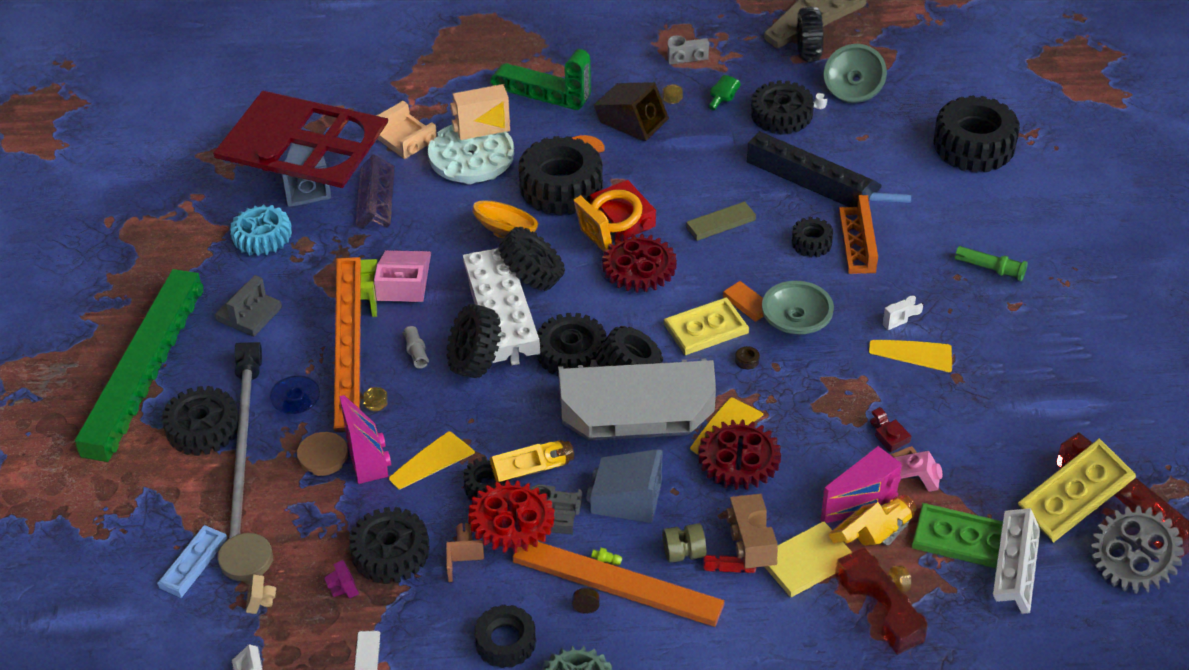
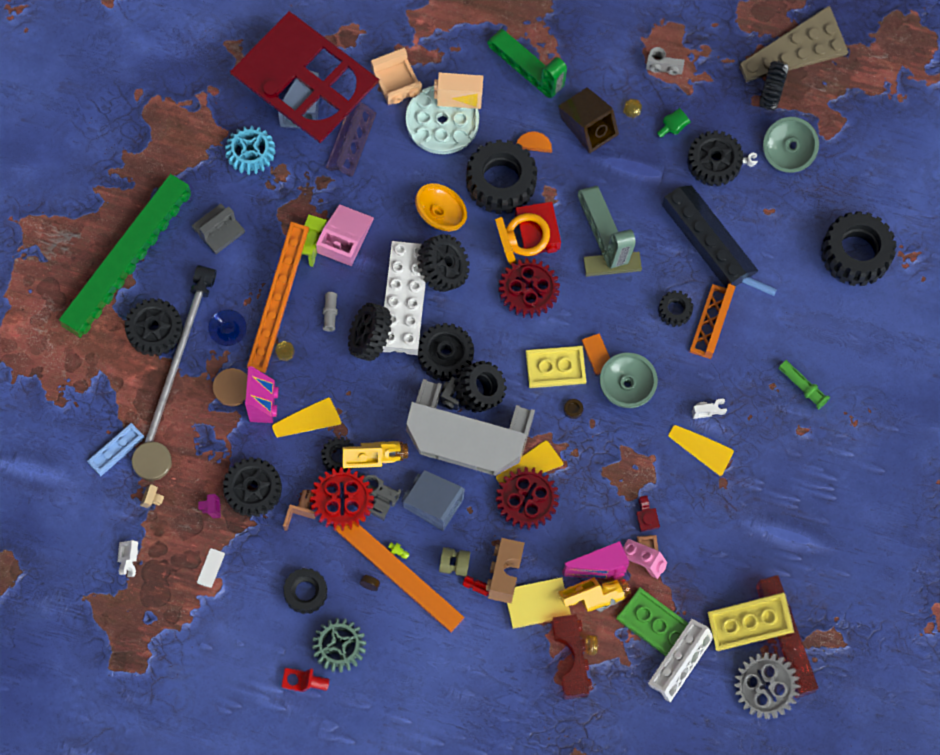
camera: 15 degrees right, 25 degrees up
none -> sand green beam [578,185,636,269]

